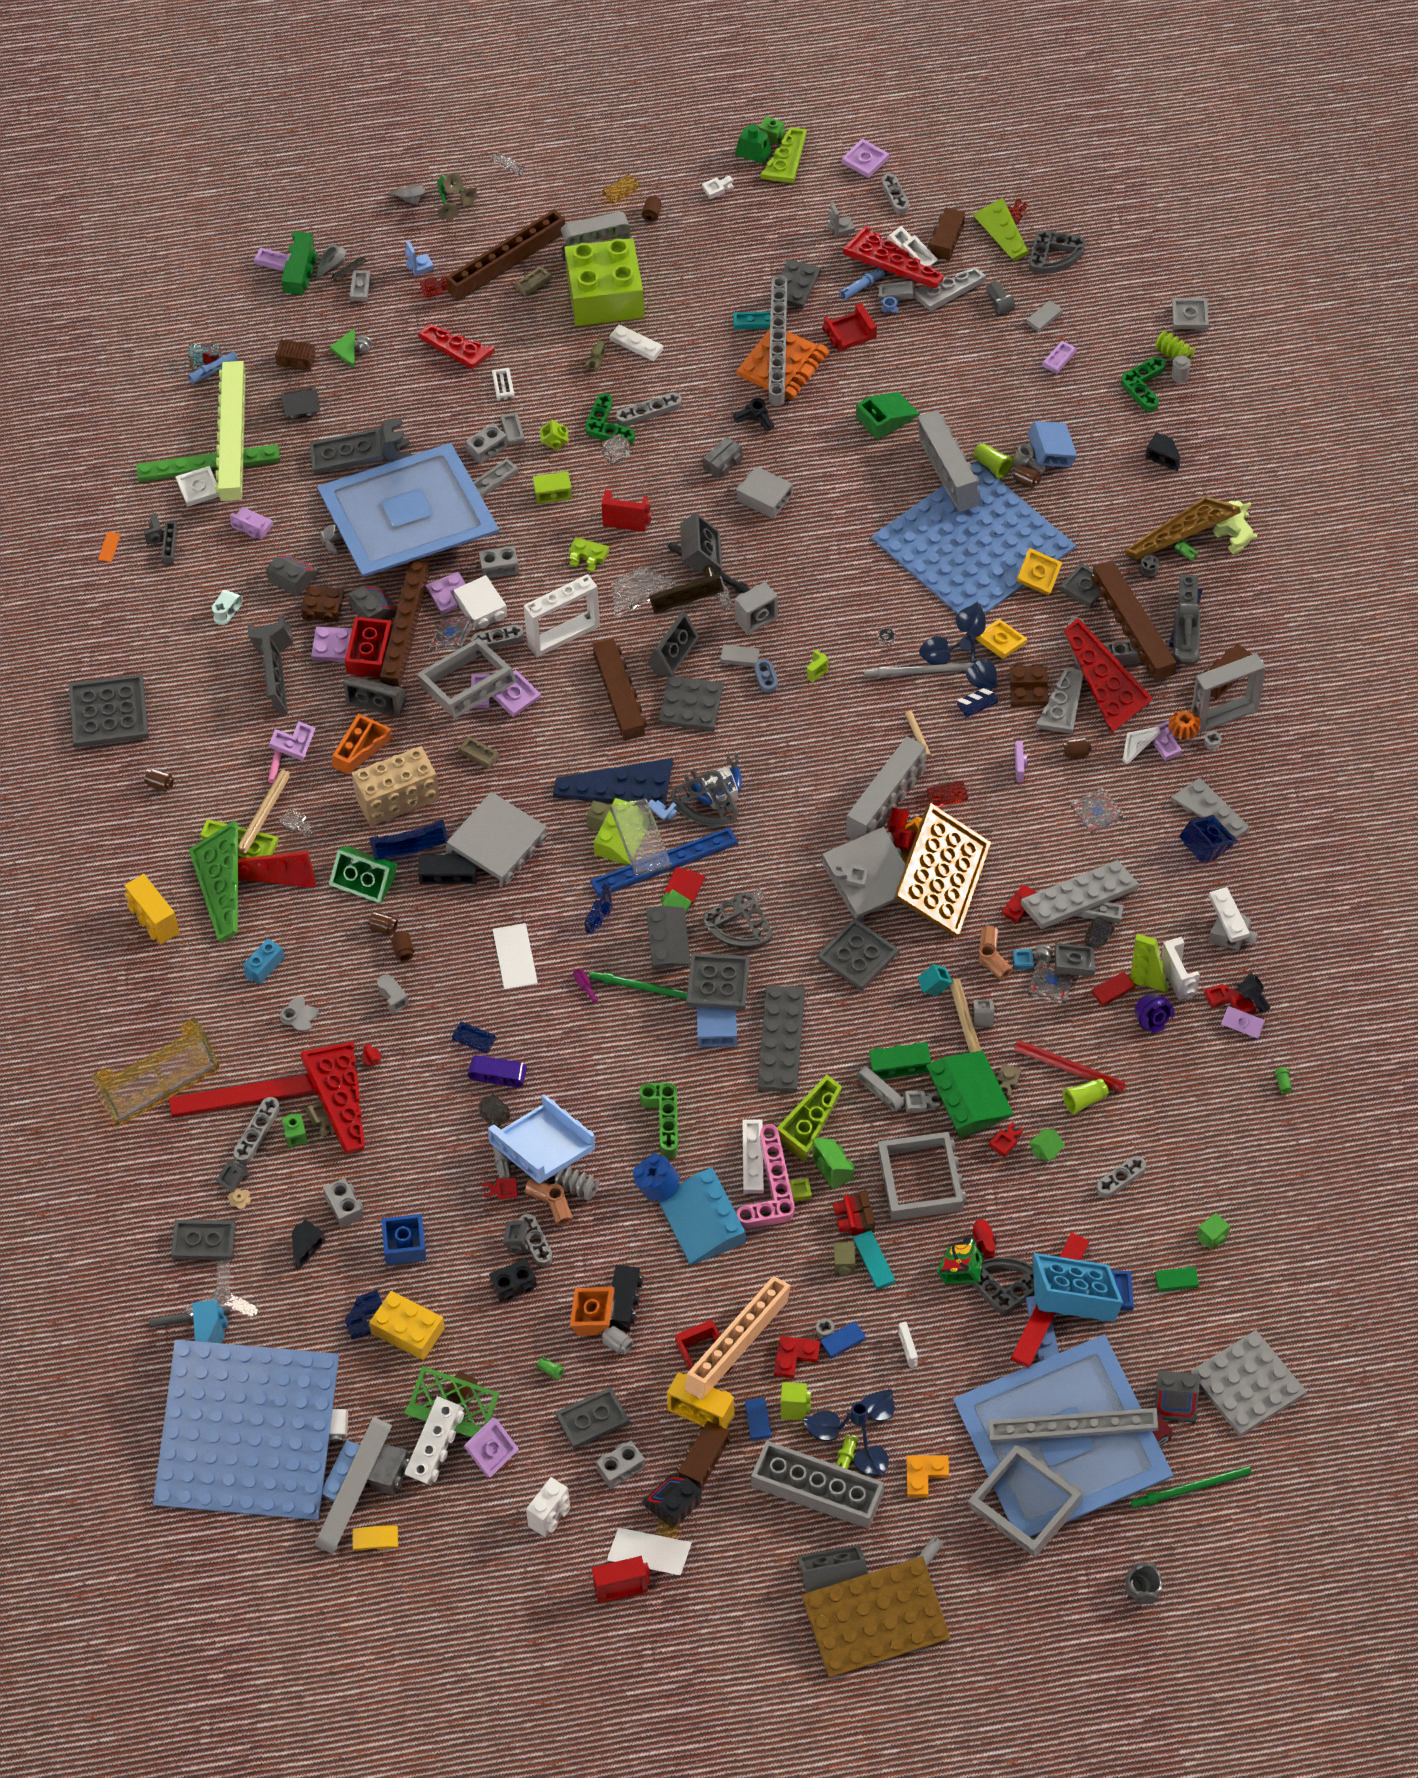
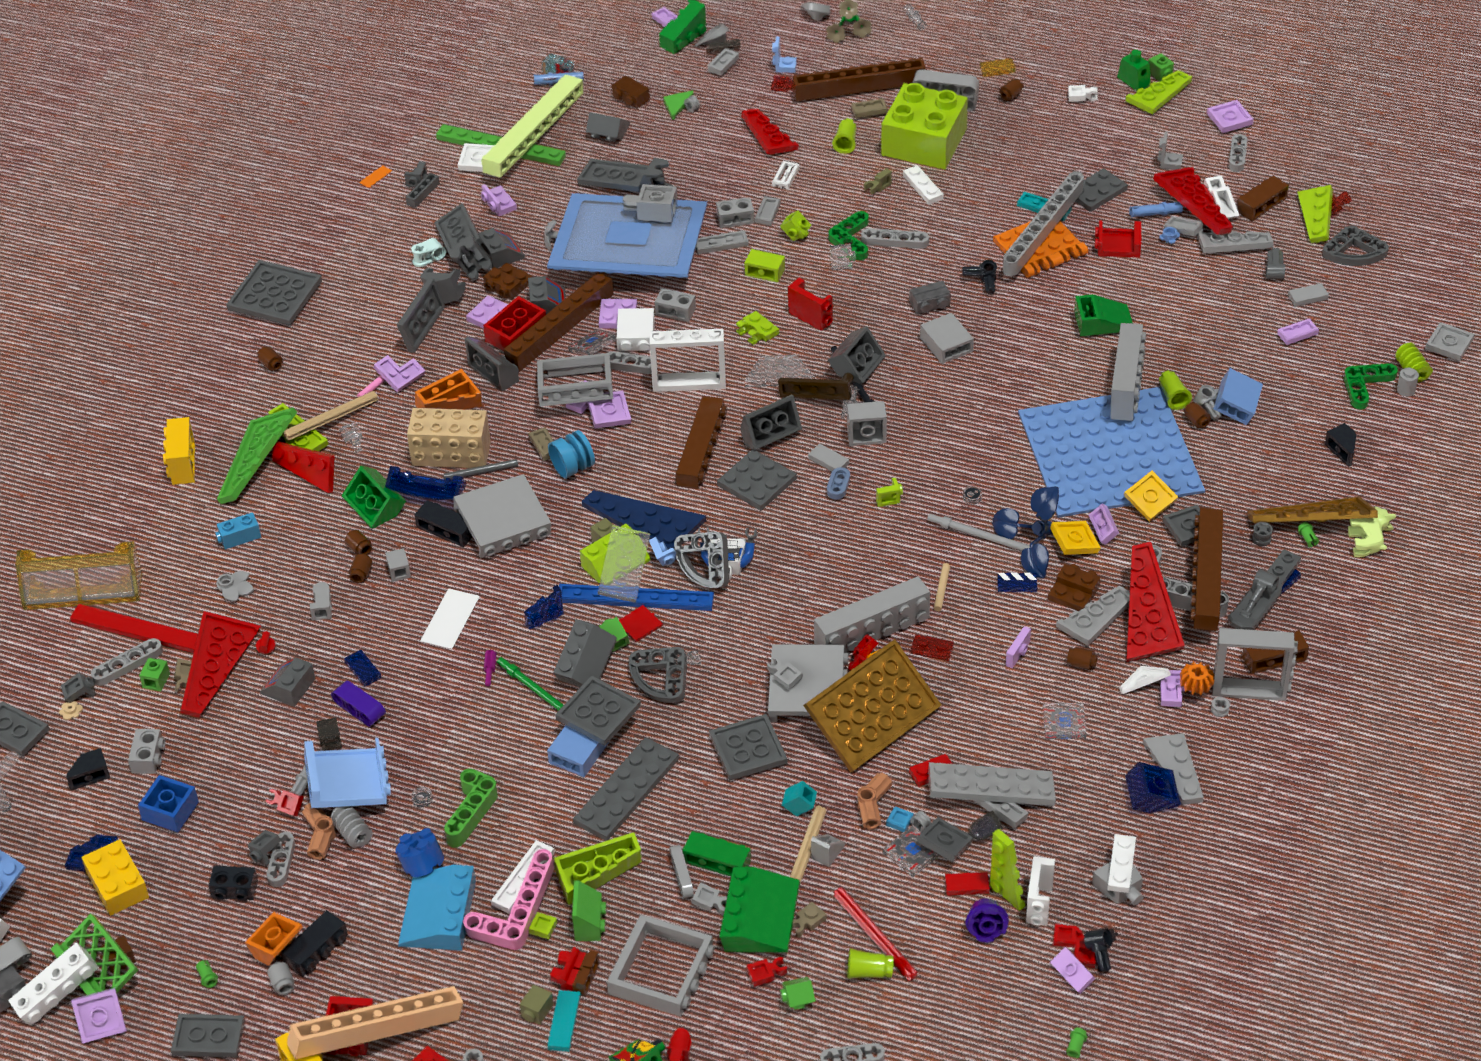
camera: 30 degrees right, 10 degrees down
none -> dark grey slope [260,657,315,707]
none -> light grey brick [385,548,411,582]
none -> clear tile [411,787,433,808]
none -> dark grey hinge [434,203,492,280]
none -> dark grey bar [443,459,518,481]
none -> dark azure wheel [548,430,595,478]
none -> light grey brick [623,184,677,223]
none -> lime plant [832,118,856,154]
none -> lavender plate [1089,503,1119,545]

